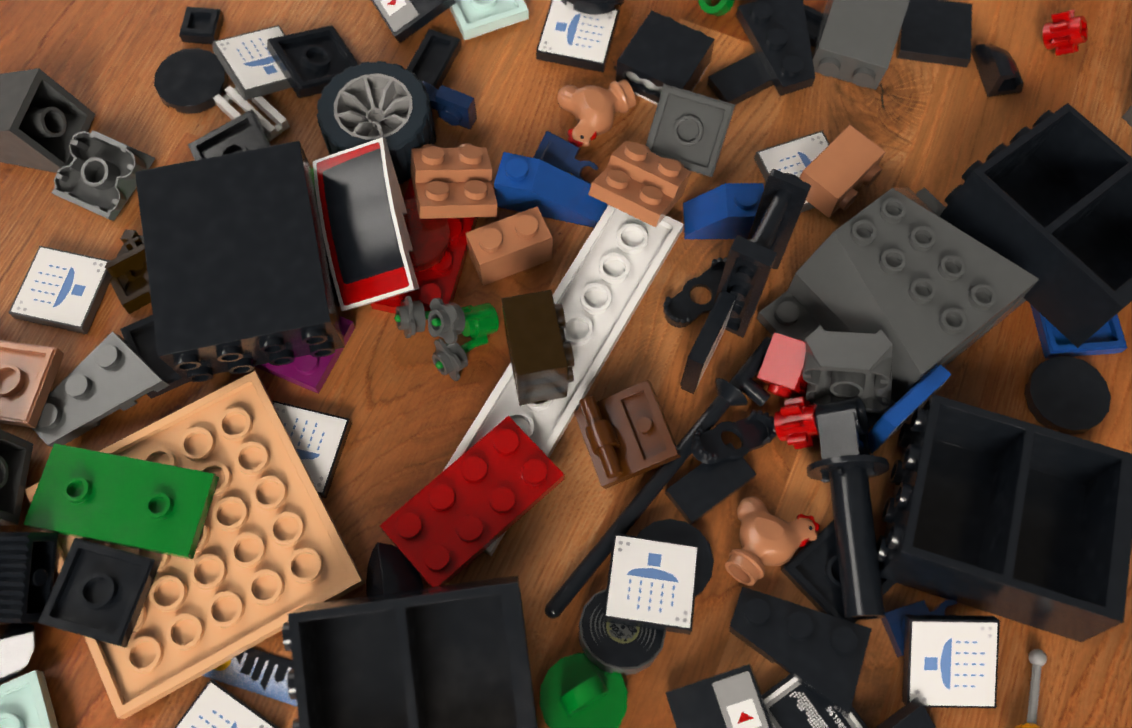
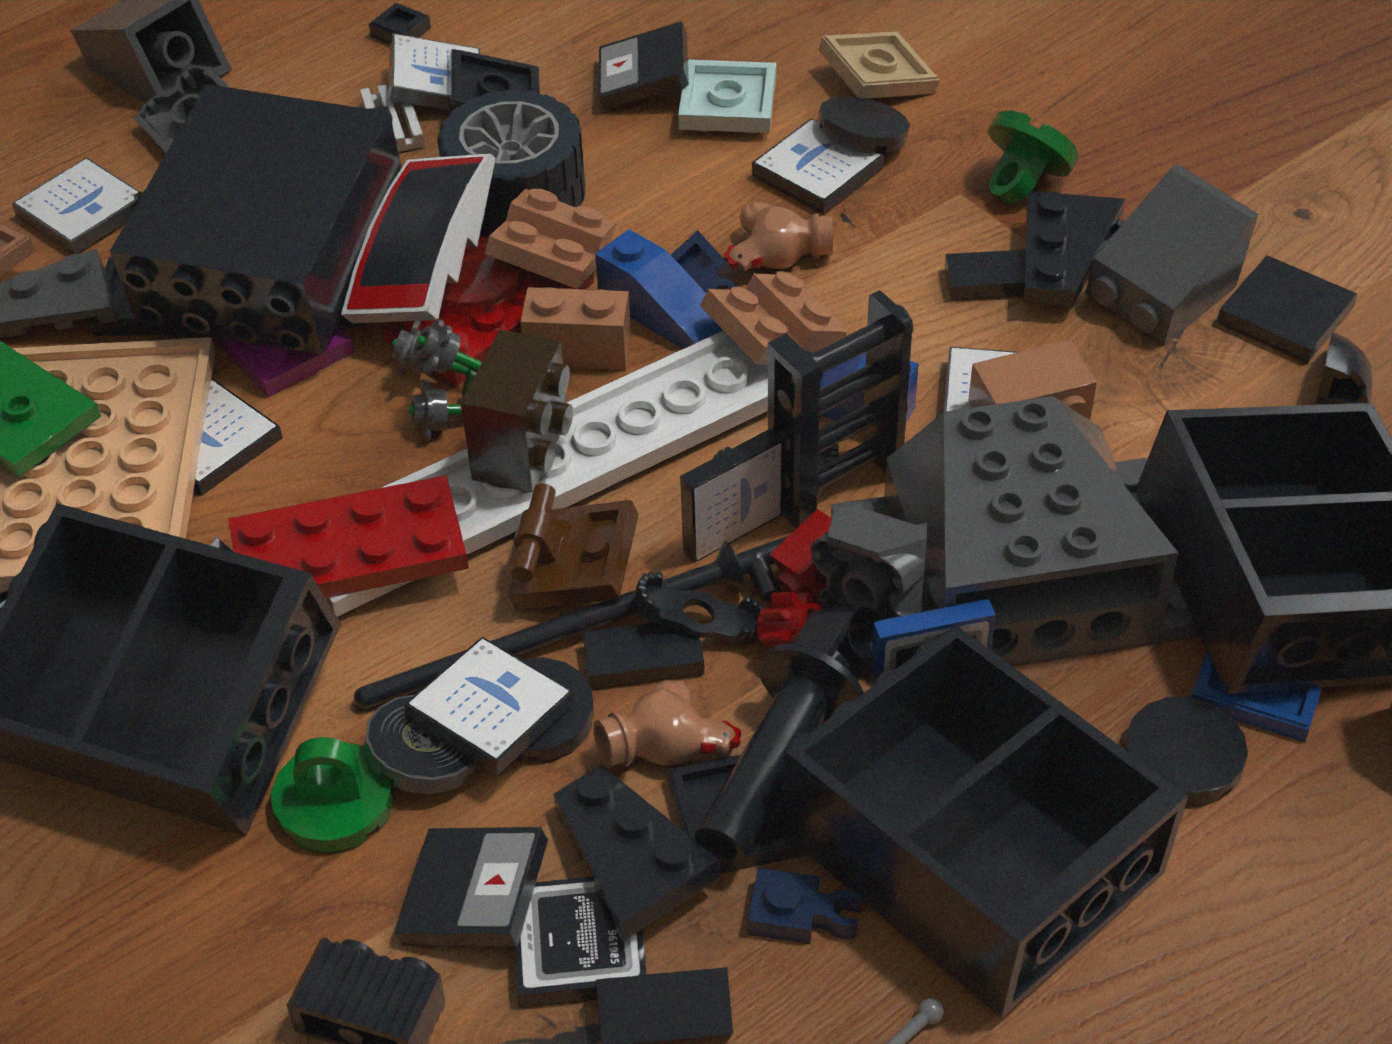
camera: 30 degrees right, 20 degrees down
black tile [154,48,228,114] -> none
black tile [406,29,462,90] -> none
dark blue plate [422,81,477,130] -> none
black piece [616,10,715,105] -> none
dark grey tile [646,84,736,177] -> none
white tile [902,615,1000,708] -> none

